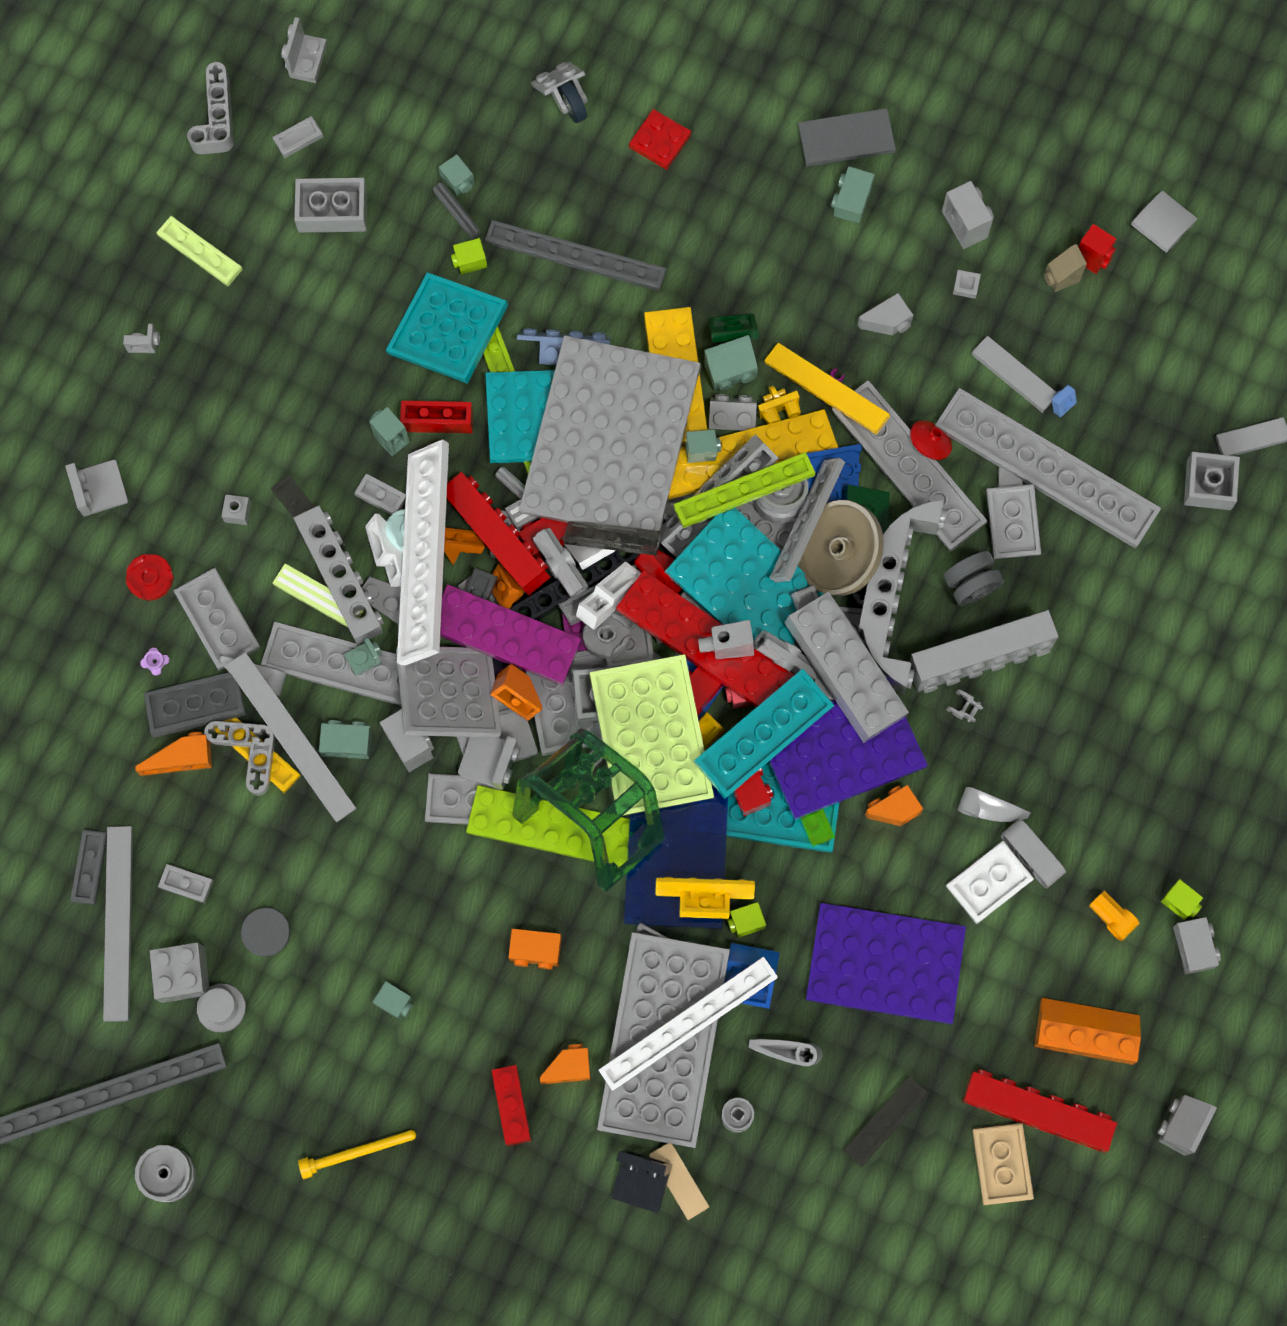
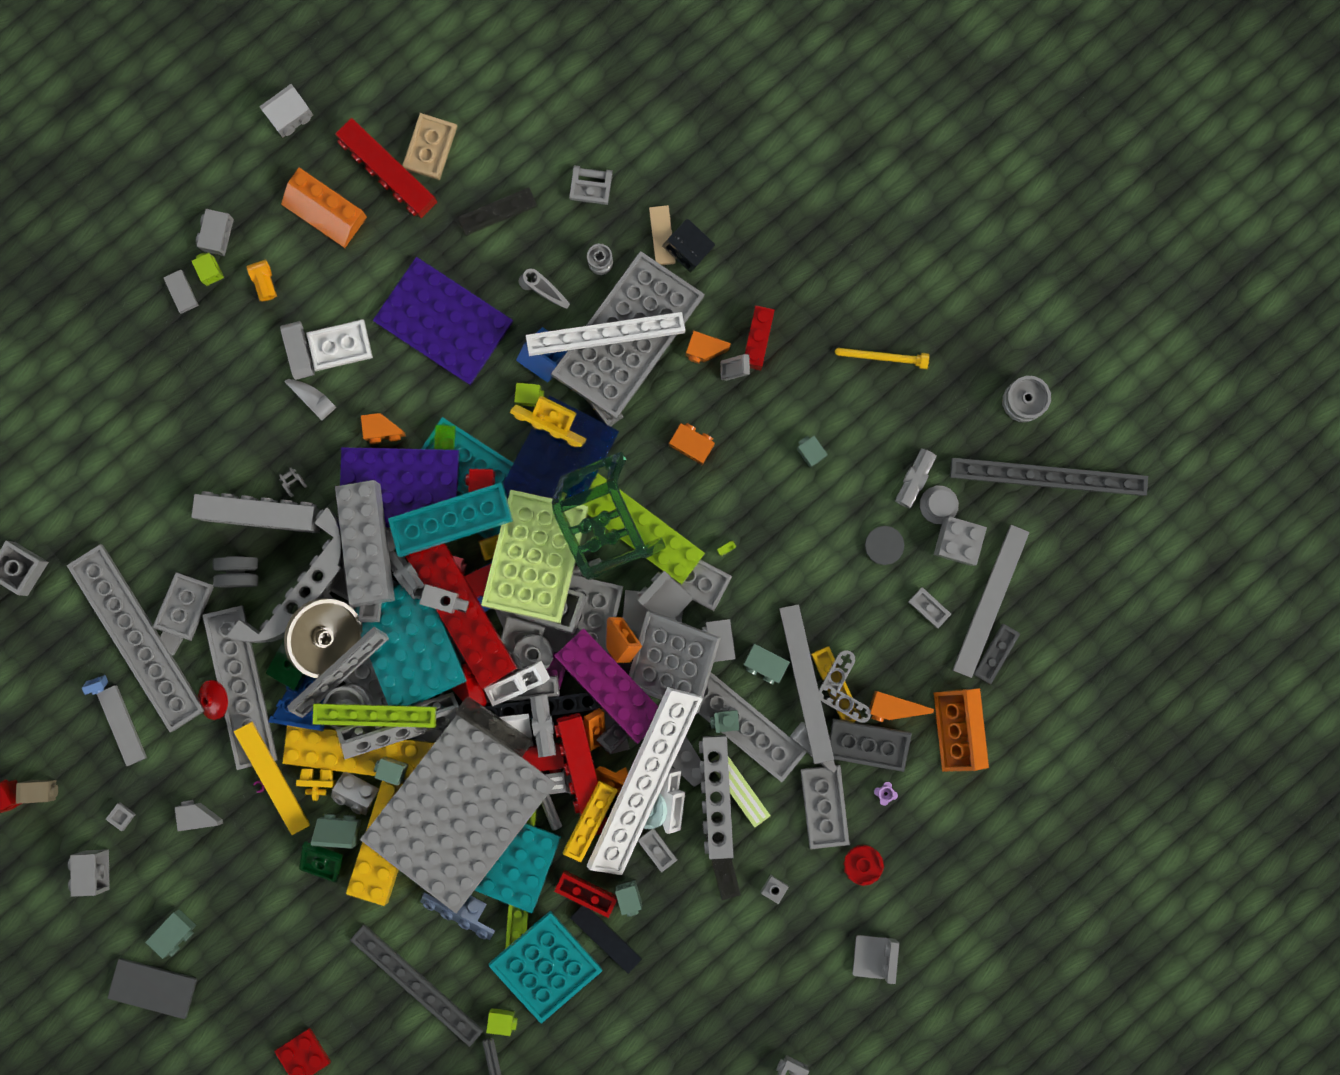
camera: 160 degrees left, 10 degrees up
none -> light grey tile [164,270,199,314]
none -> yellow tile [562,781,618,862]
none -> light grey plate [569,165,613,205]
none -> black tile [571,905,642,974]
none -> lime tile [716,541,736,557]
none -> light grey tile [720,354,750,381]
none -> light grey piece [895,449,936,509]
none -> orange slope [934,688,989,772]

